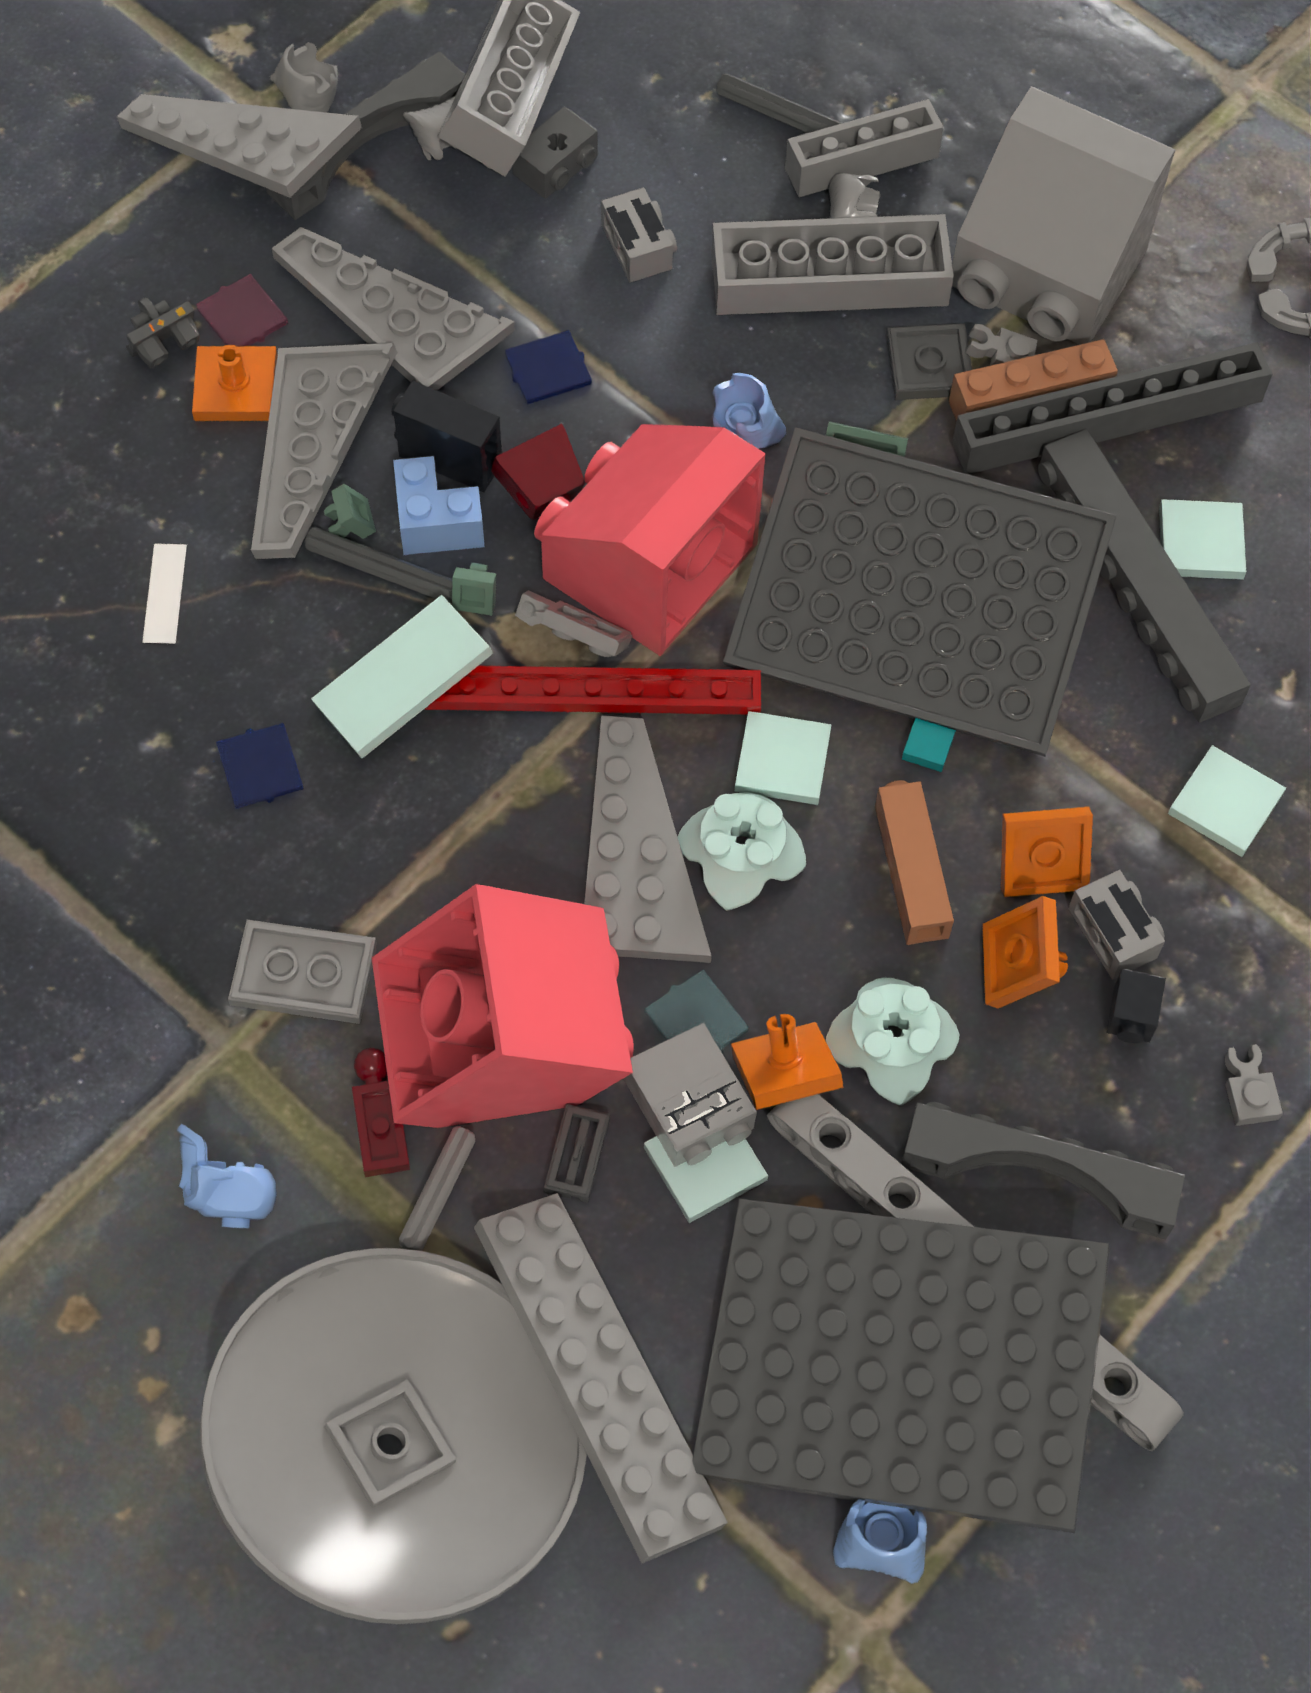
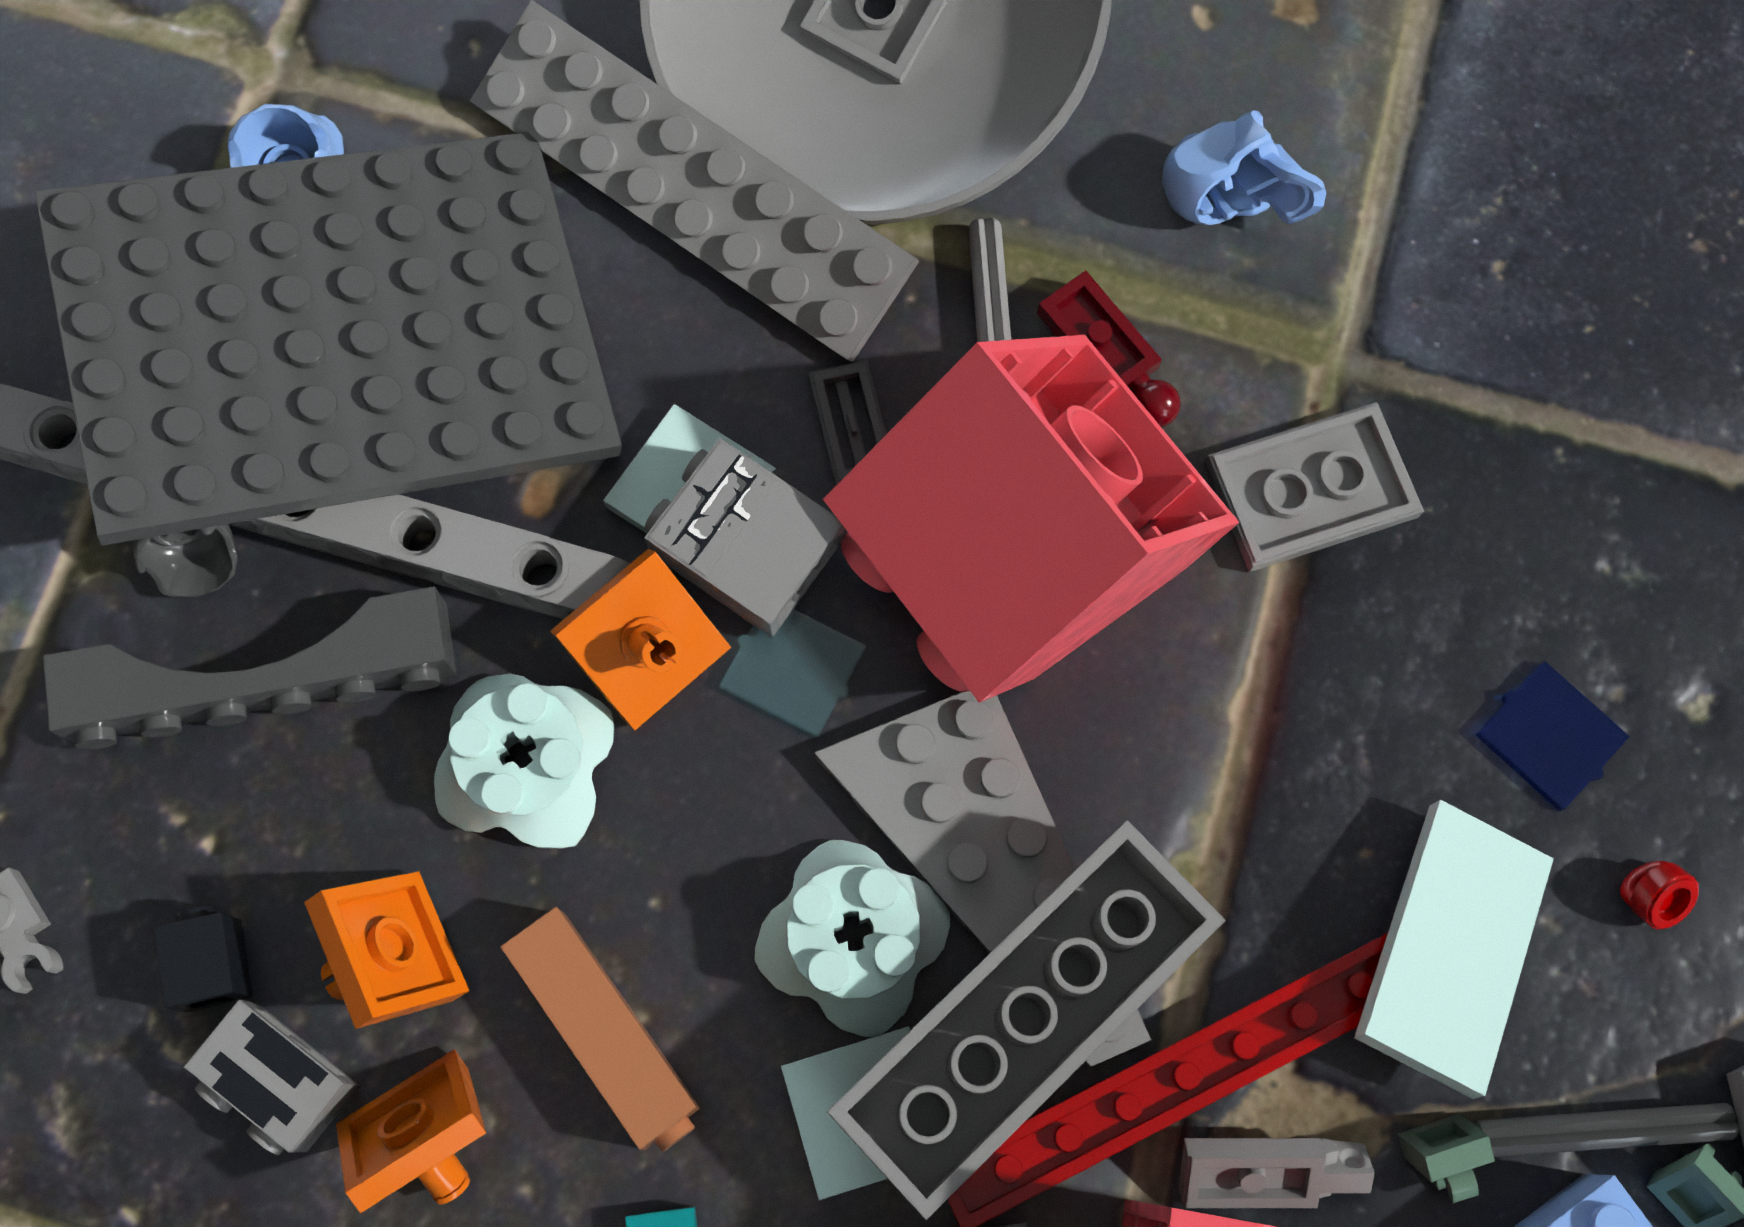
camera: 150 degrees right, 10 degrees up
none -> light grey brick [827,820,1226,1220]
none -> red tile [1620,861,1699,930]

